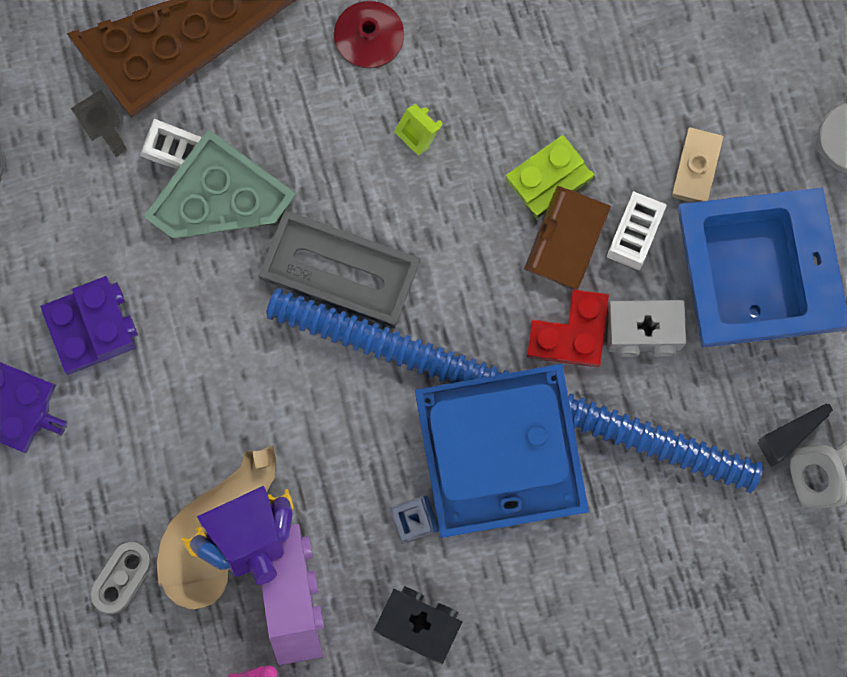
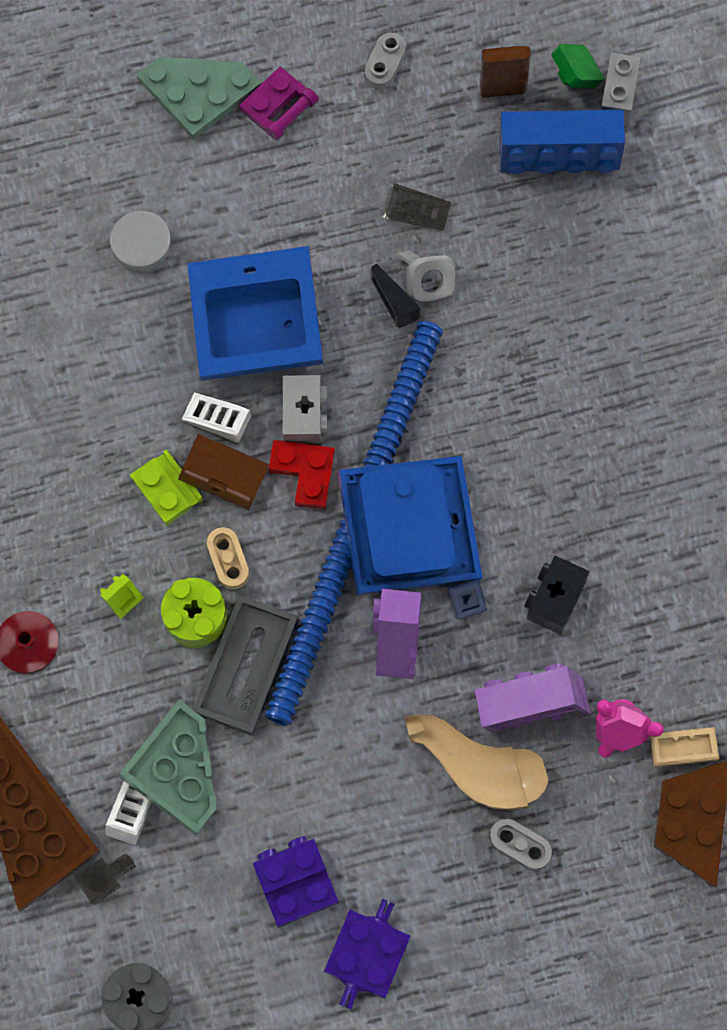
camera: 85 degrees left, 5 degrees down
dark purple torso [181,485,294,585] -> none
tan plate [671,127,724,202] -> none
none -> lime brick [161,578,228,648]
none -> tan plate [207,527,249,590]
none -> medium lavender wedge [373,589,421,679]

